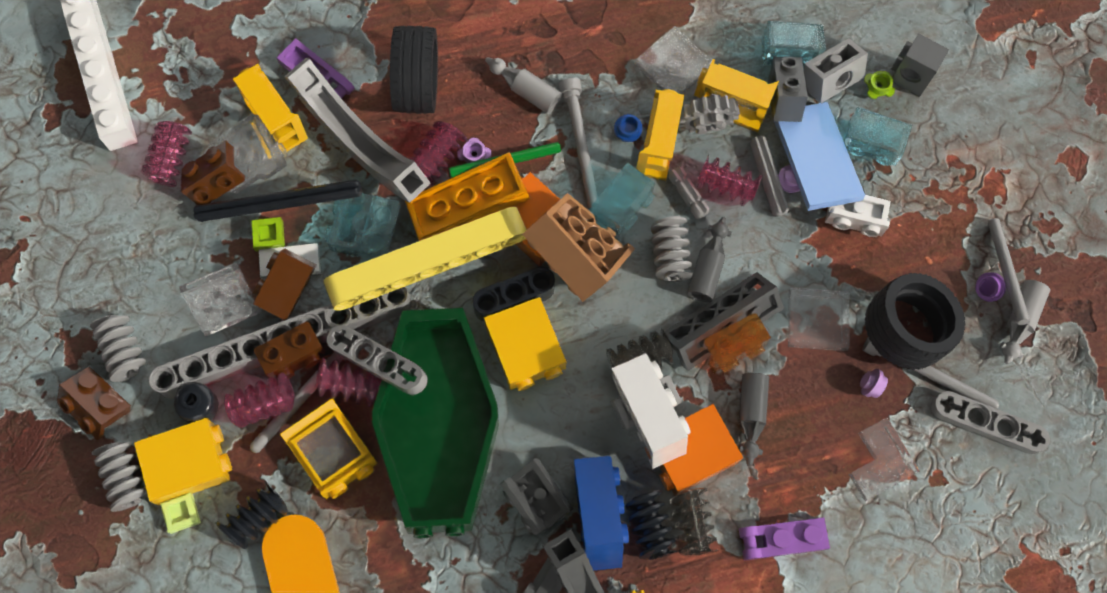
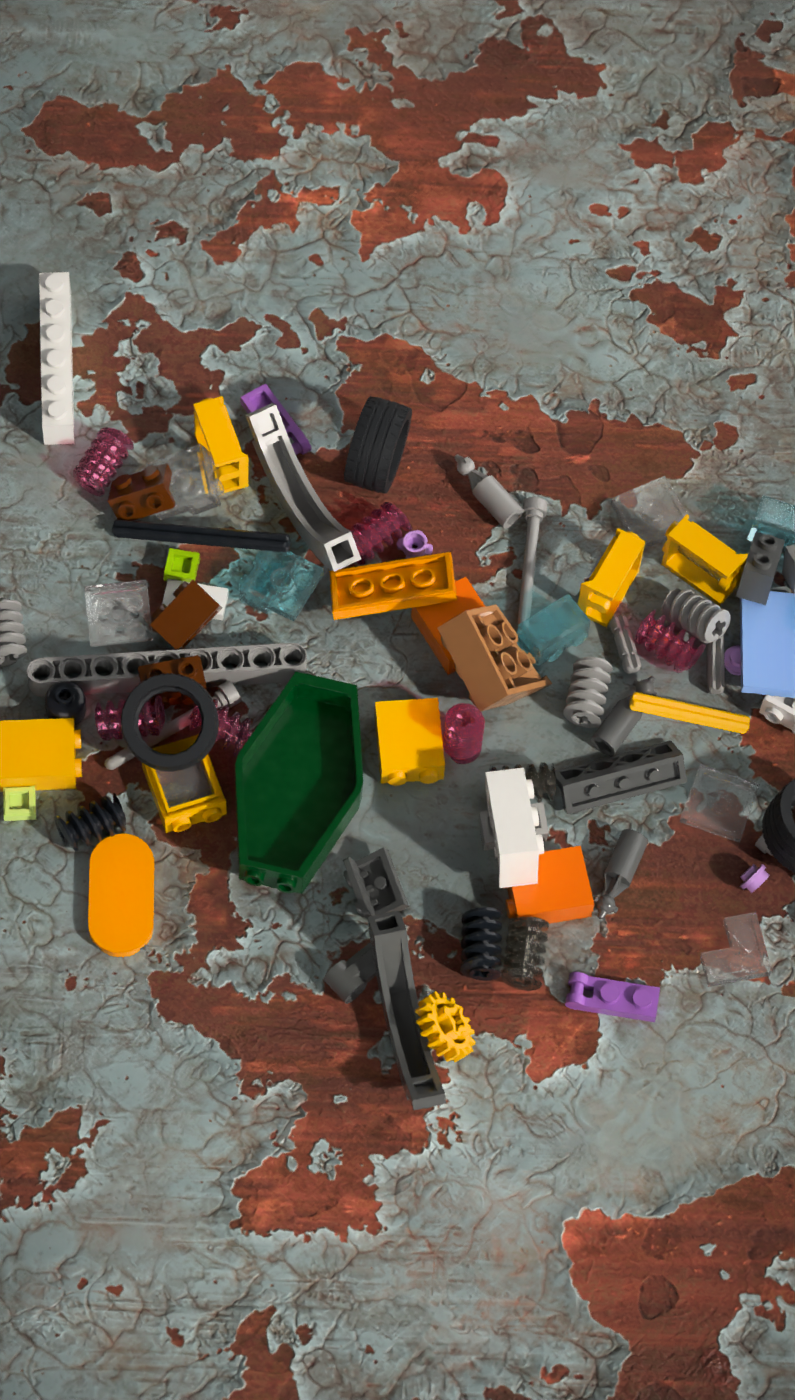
camera: 15 degrees right, 10 degrees down
light yellow beam [323,207,527,311] -> none
light grey beam [327,325,427,395] -> none
green bar [448,142,561,178] -> none
black beam [472,267,555,321] -> none
blue wedge [574,456,629,571] -> none
blue plate [614,114,643,142] -> none
light grey gear [678,94,740,134] -> none
clear orange bracket [704,313,771,374] -> none
none -> black tyre [121,673,219,772]
none -> clear pink piece [443,703,485,764]
none -> yellow axle [629,692,750,734]
none -> light grey piece [661,588,731,643]

